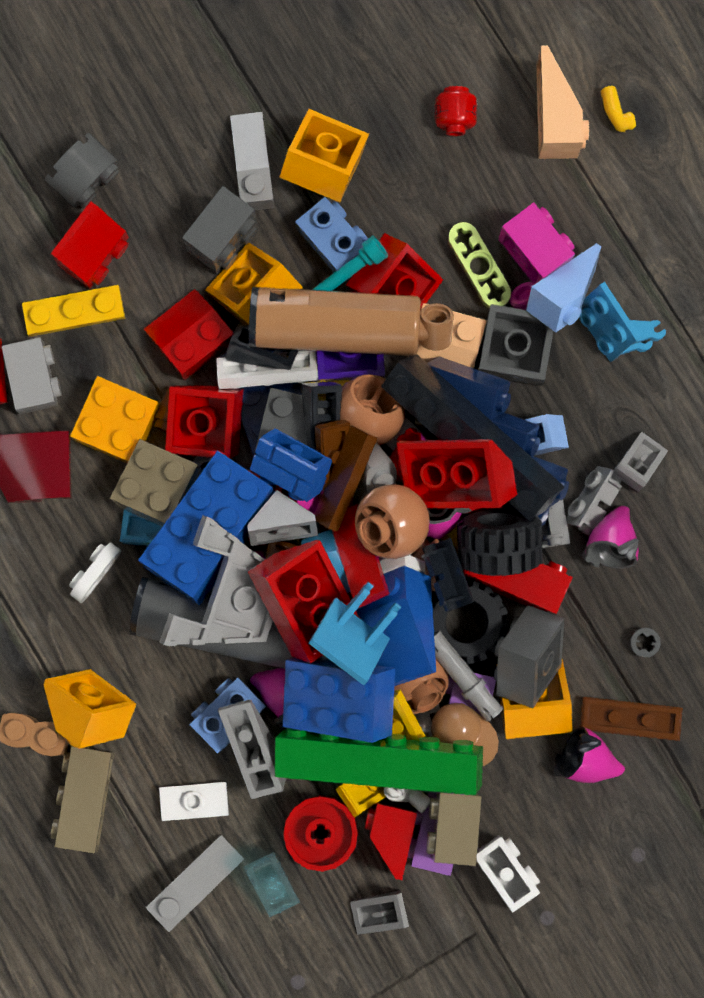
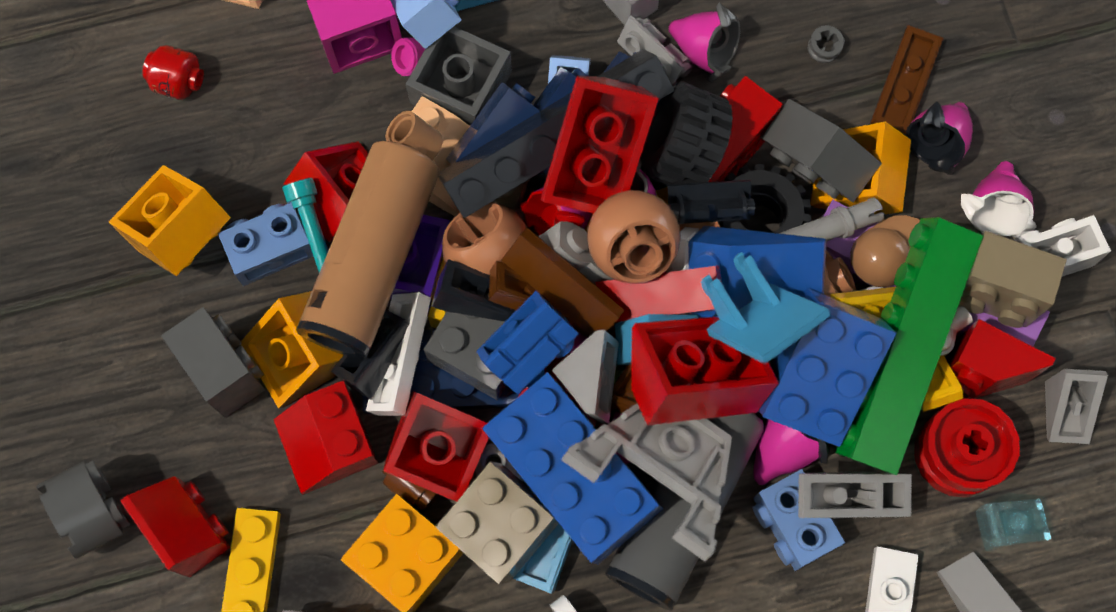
camera: 75 degrees left, 10 degrees down
light grey slope [230,112,274,210] -> none
yellowish green beam [448,222,511,308] -> none
none -> white hat [961,161,1036,240]

